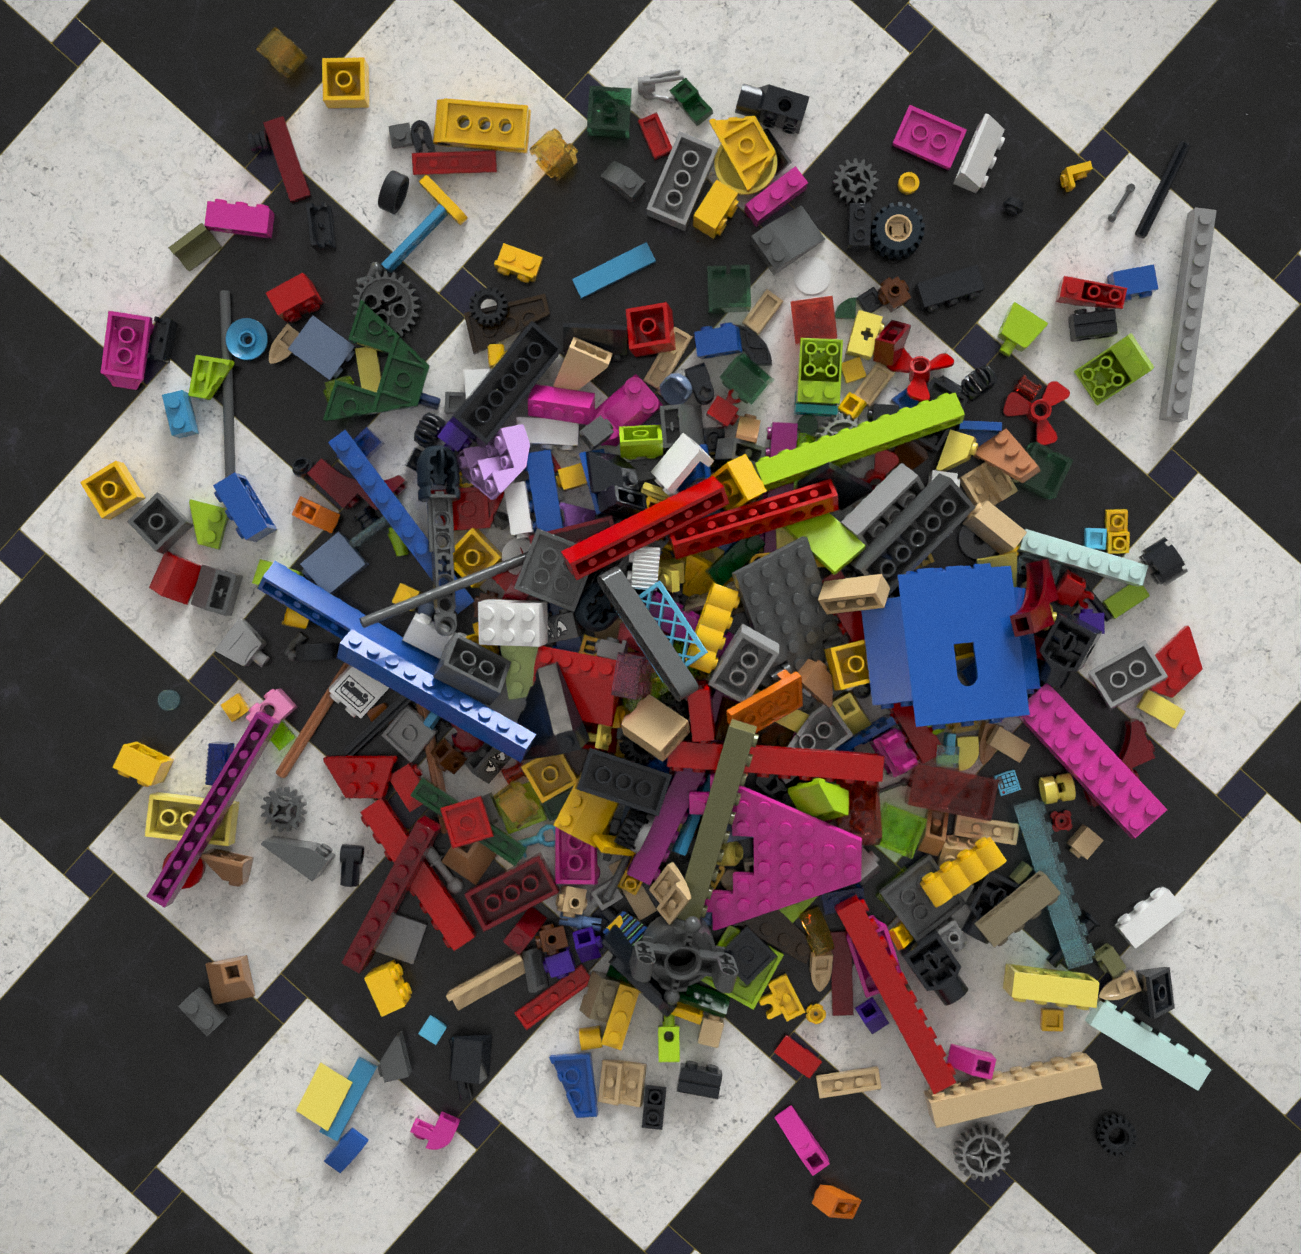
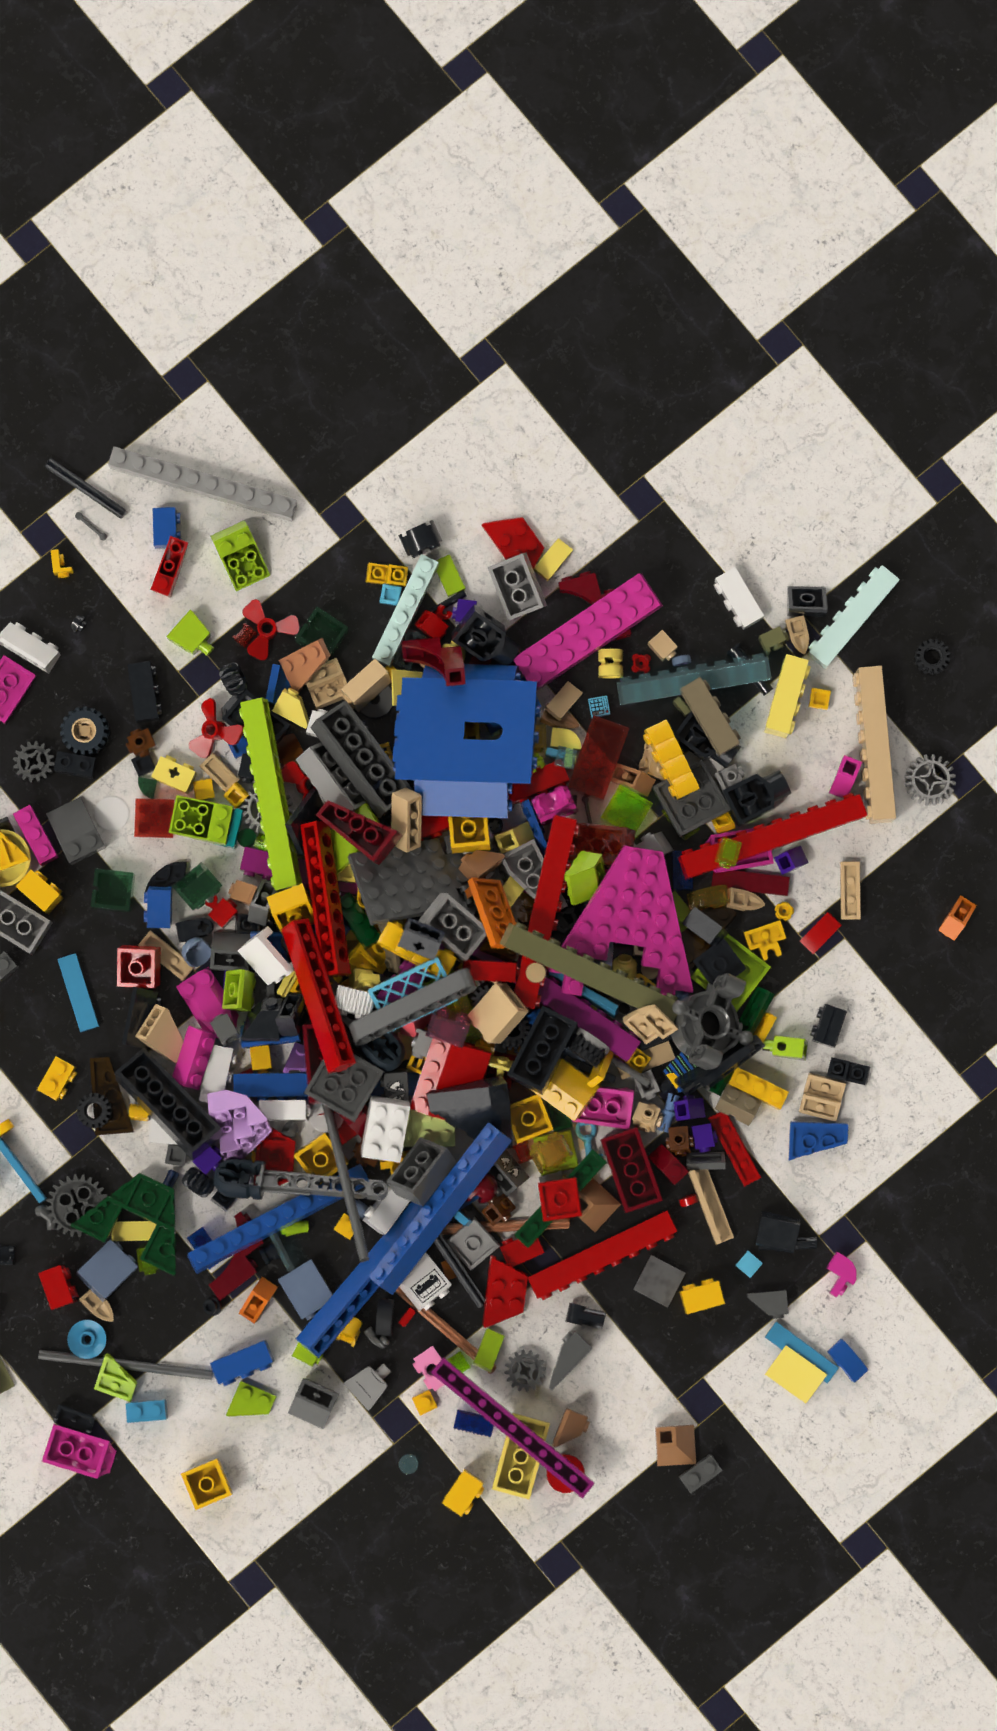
camera: 85 degrees left, 5 degrees down
dark grey brick [127,492,193,554] -> none
red slope [149,551,201,605] -> none
dark red brick [342,815,442,974] -> none
light grey pin [426,846,464,894] -> none
yellow brick [579,1025,603,1051] -> none
tan brick [697,1013,724,1048] -> none
tan tile [742,289,784,336] -> none
dark pink slope [774,1105,830,1176] -> none
dark red slope [873,320,911,366] -> none
yellow tile [897,172,919,195] -> none
tan plate [953,814,1020,845] -> none
black brick [1068,307,1118,342] -> none
none -> dark red wedge [316,800,403,865]
none -> black brick [398,918,445,960]
none -> red tile [398,1307,416,1327]
none -> lime tile [473,1328,505,1372]
none -> tan tile [526,963,546,983]
none -> sand blue tile [672,655,691,667]
none -> red tile [679,1194,699,1207]
none -> black hinge [682,907,728,947]
none -> clear neon green brick [715,837,742,869]

